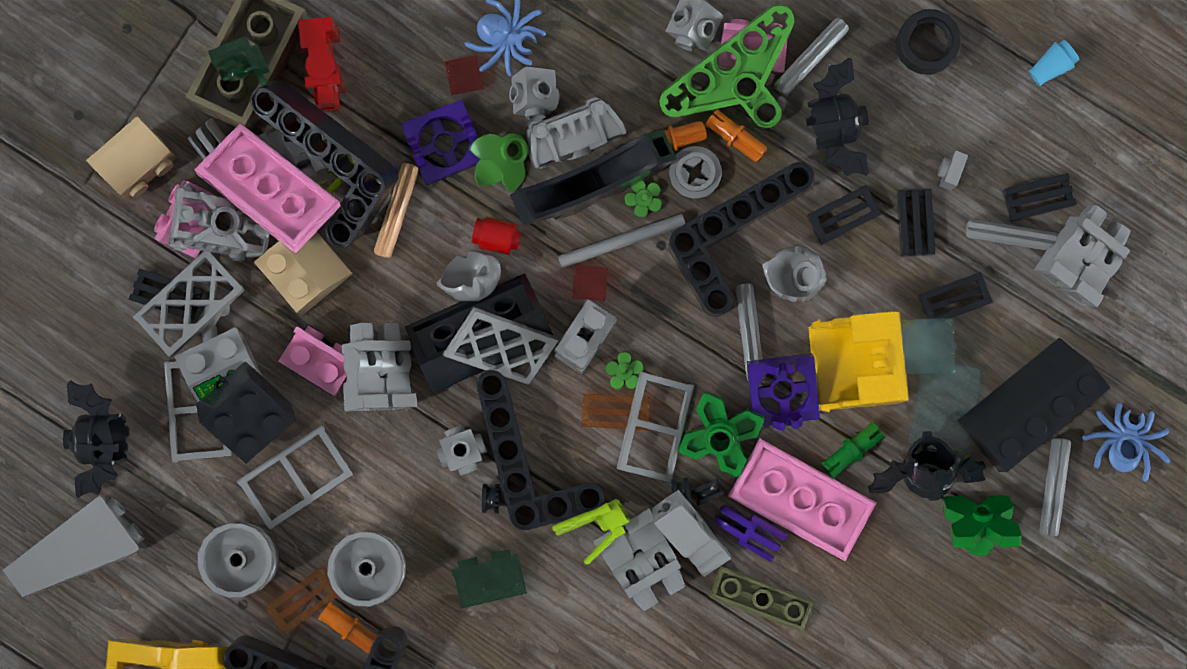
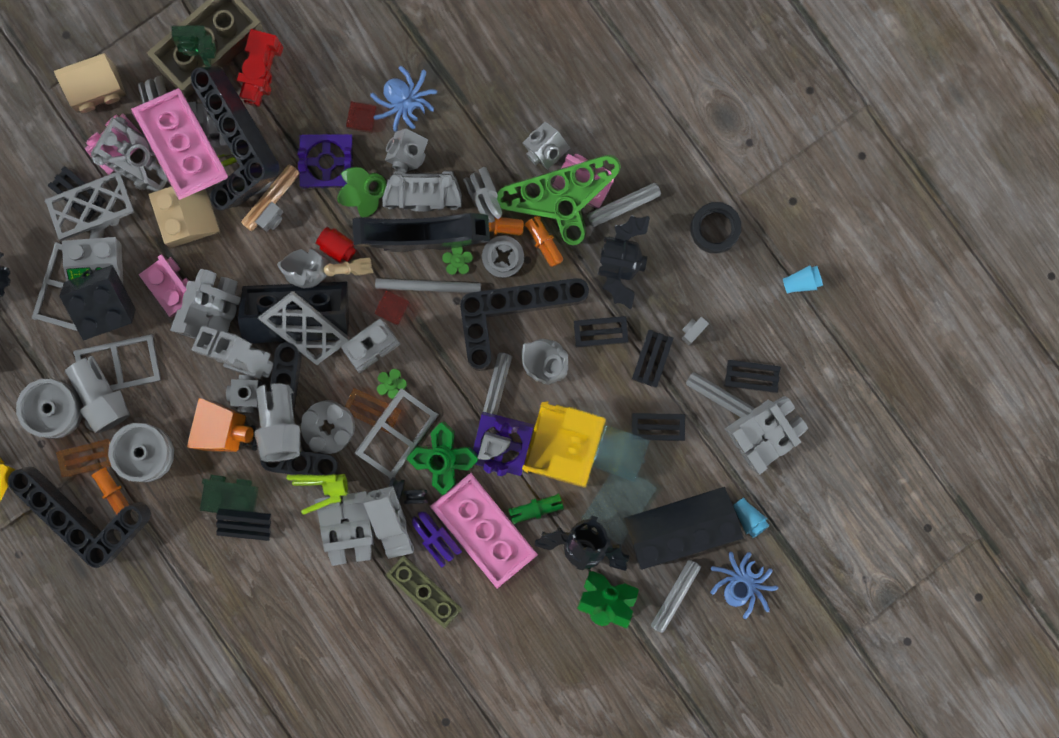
camera: 20 degrees right, 0 degrees up
none -> light grey piece [65,356,130,434]
none -> orange torso [187,398,254,452]
none -> light grey hips [191,326,273,379]
none -> black tile [216,508,271,541]
none -> light grey piece [254,384,300,462]
none -> light grey plate [255,202,283,232]
none -> light grey plate [301,400,355,454]
none -> tan piece [324,258,373,276]
none -> light grey arm [463,167,502,223]
none -> light grey tile [478,432,511,460]
none -> medium azure cone [733,498,769,538]

